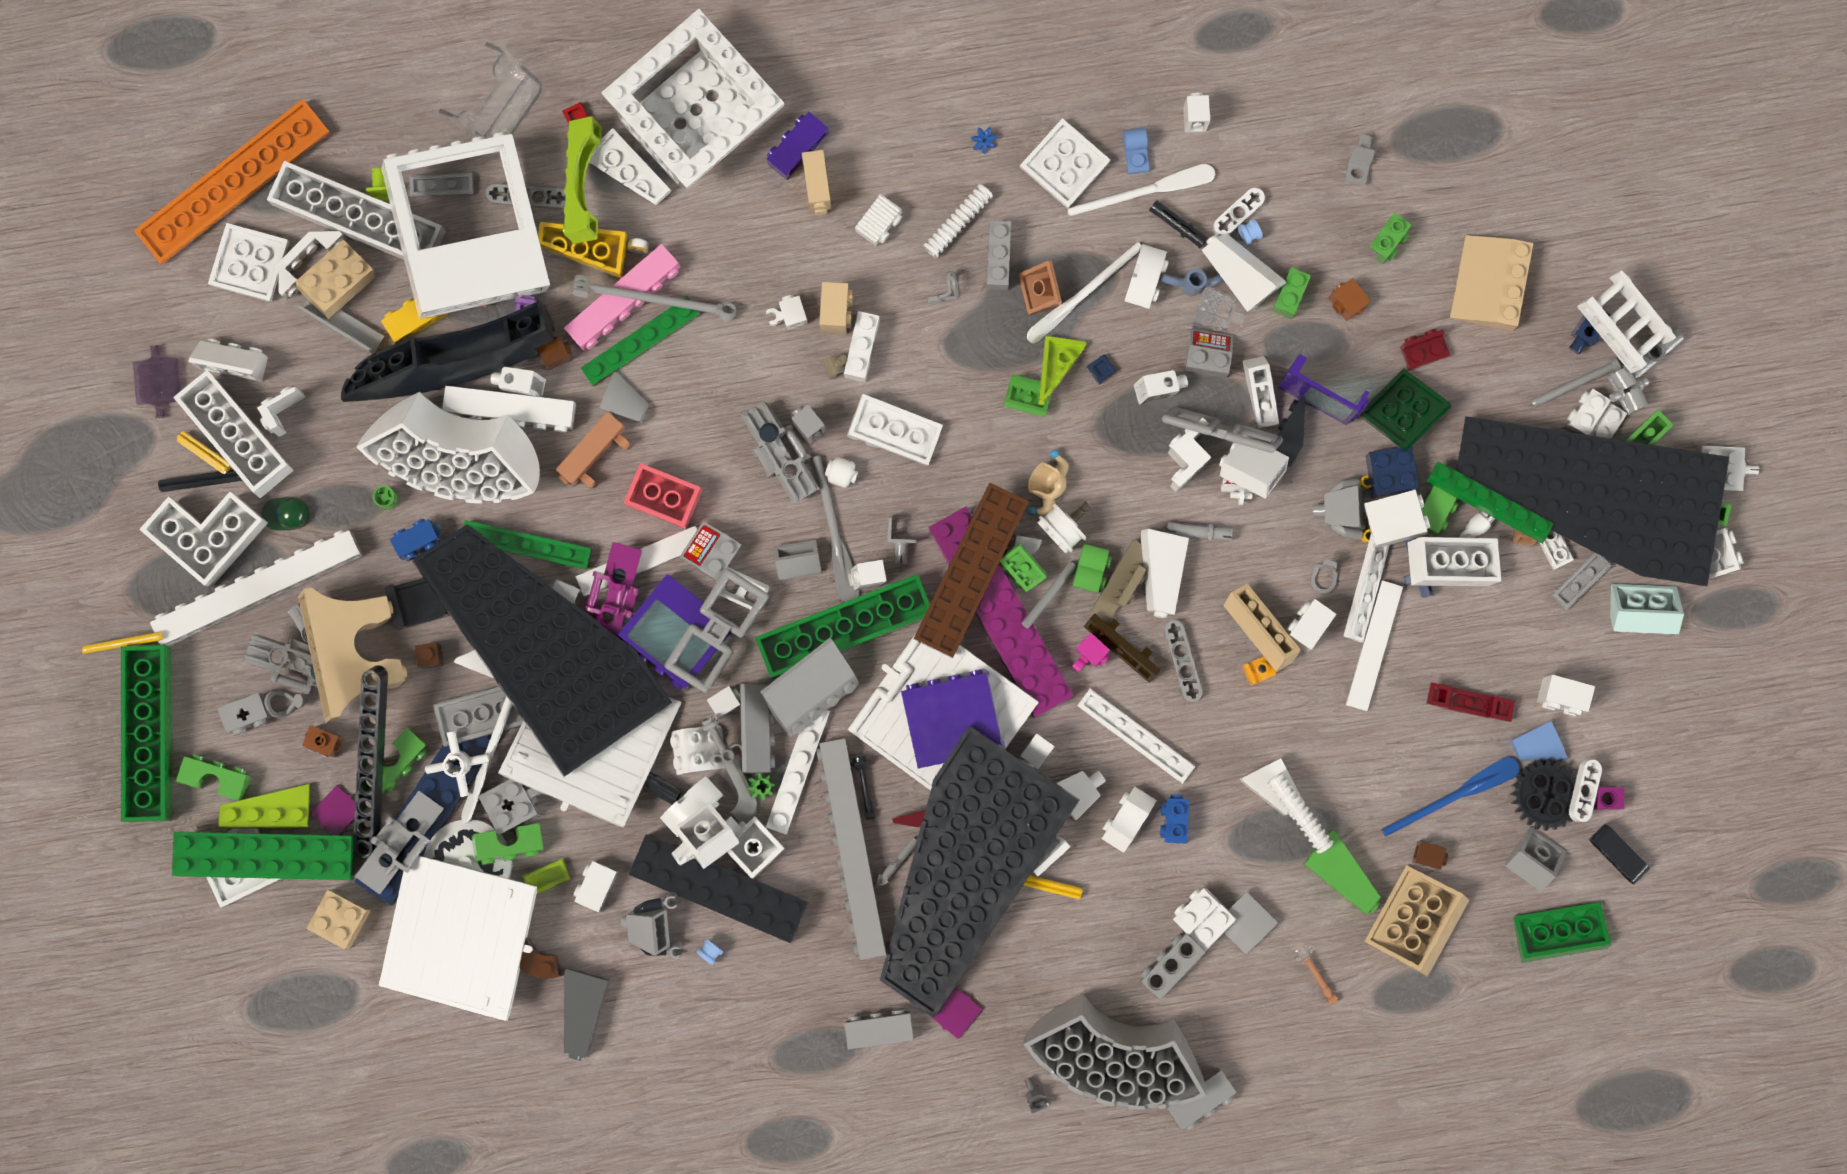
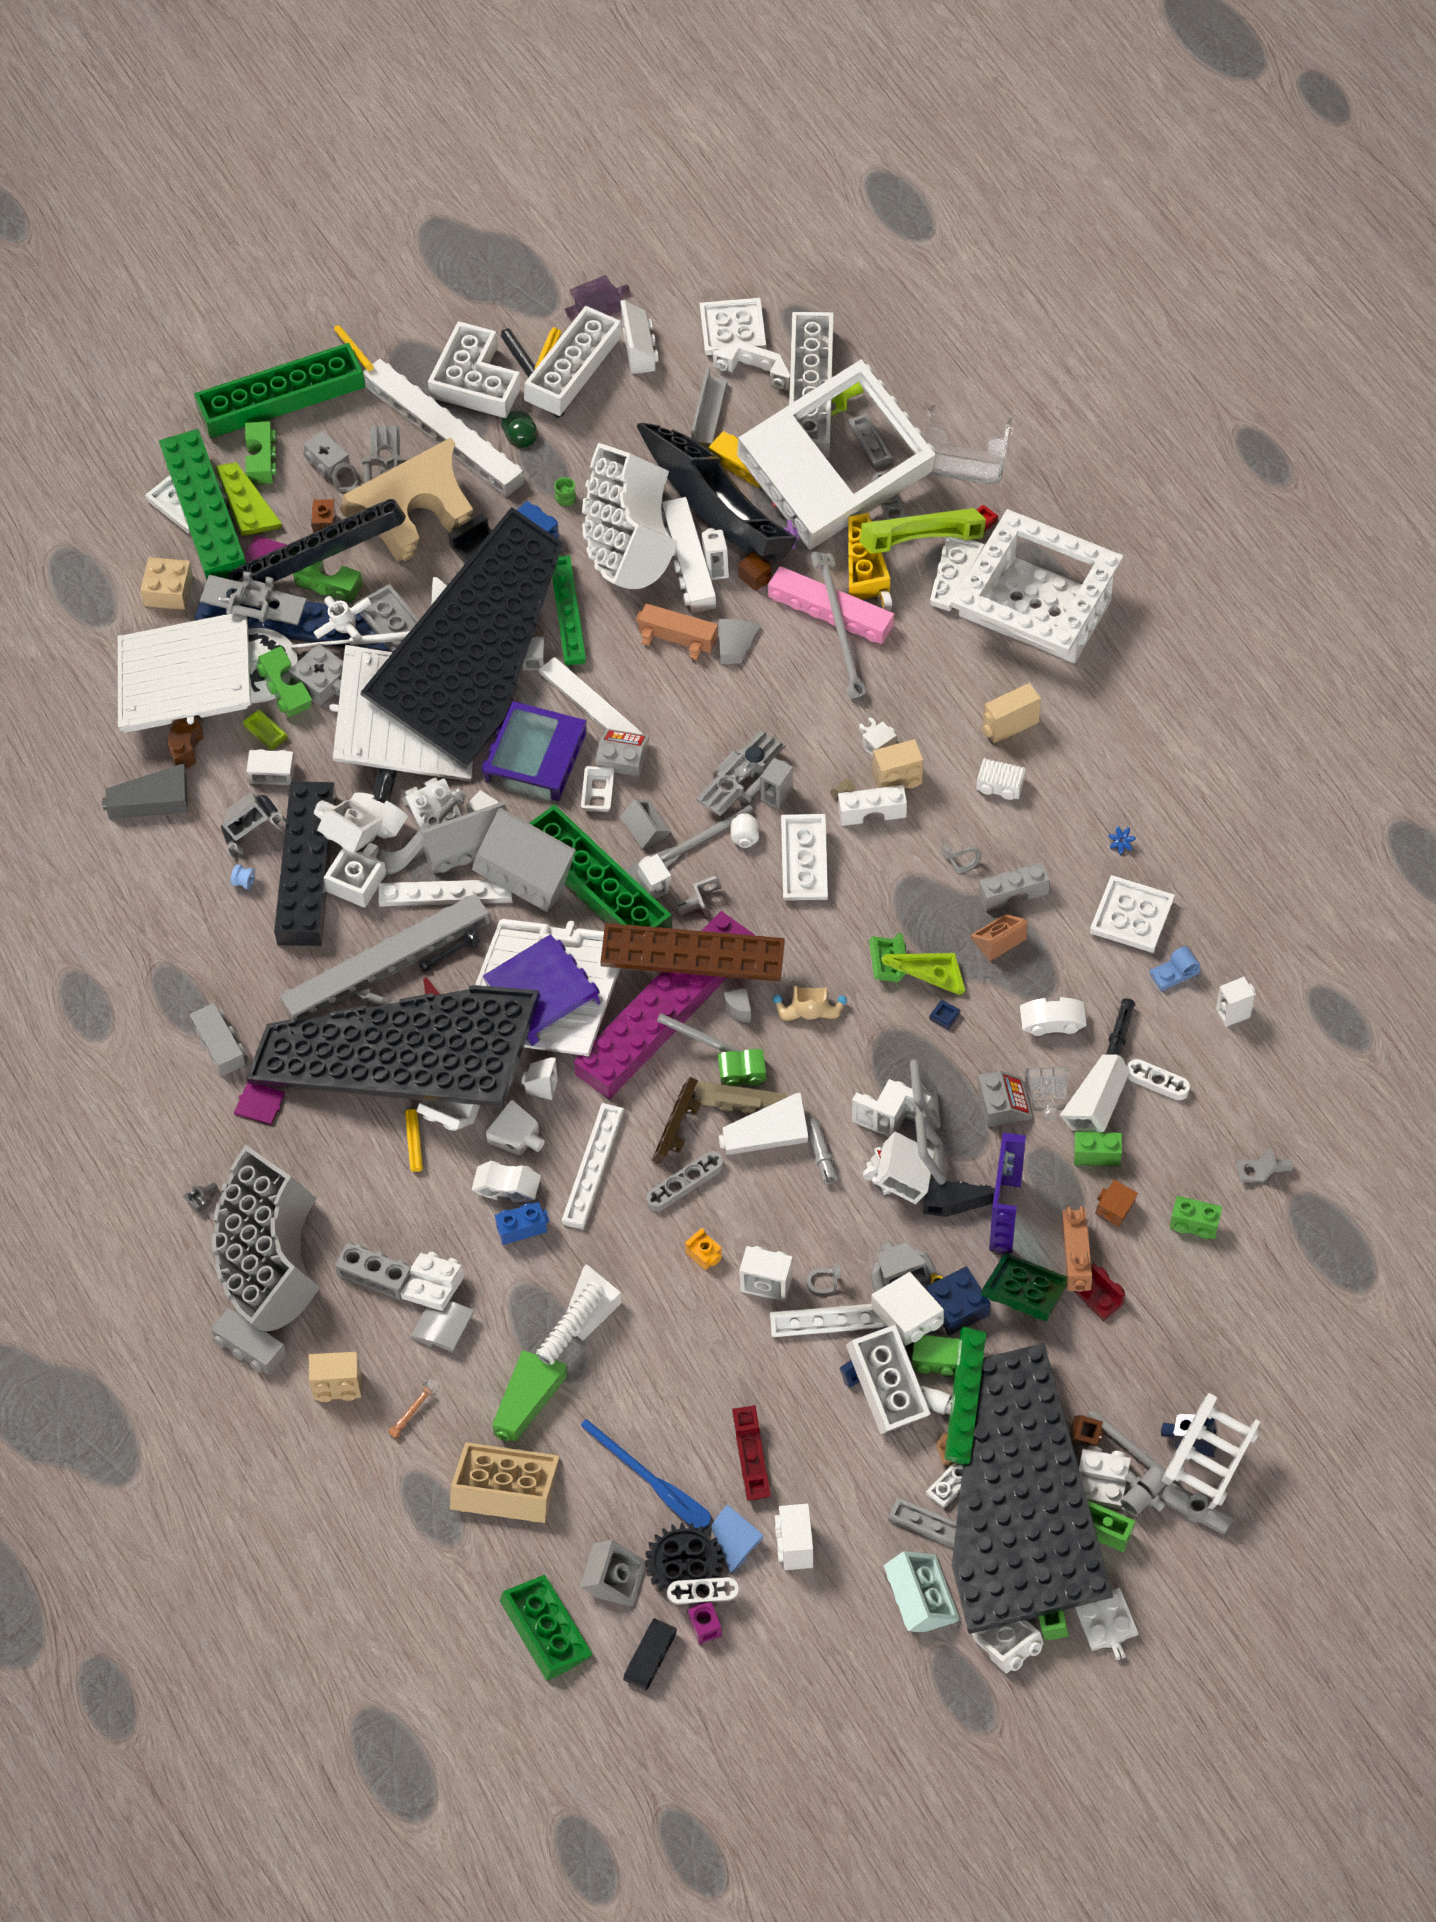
camera: 70 degrees right, 25 degrees down
orange plate [134,99,331,265] -> none
white bracket [257,386,306,437] -> none
tan brick [295,240,376,320] -> none
reddish brown brick [415,643,443,669] -> none
green plate [581,296,700,387] -> none
magenta piece [584,542,642,638] -> none
coral brick [624,463,703,530] -> none
light grey bar [665,569,769,693] -> none
bright green gear [746,773,775,800] -> none
dark purple brick [767,112,829,180] -> none
white piece [924,184,993,258] -> none
bright green bracket [999,542,1047,592] -> none
white piece [1027,242,1142,344] -> none
white wheel [1037,501,1091,553] -> none
white piece [1067,164,1215,216] -> none
dark pink brick [1072,633,1110,673] -> none
white torso [1134,370,1188,405] -> none
sand blue piece [1161,269,1225,296] -> none
tan brick [1223,584,1301,672] -> none
light blue wheel [1238,219,1263,245] -> none
white slope [1243,356,1279,429] -> none
white tile [1345,581,1403,711] -> none
reddish brown brick [1412,841,1448,869] -> none
tan slope [1449,235,1533,331] -> none
none -> tan brick [309,1352,361,1402]
none -> nougat brick [1062,1206,1092,1292]
none -> reddish brown brick [1070,1415,1104,1446]

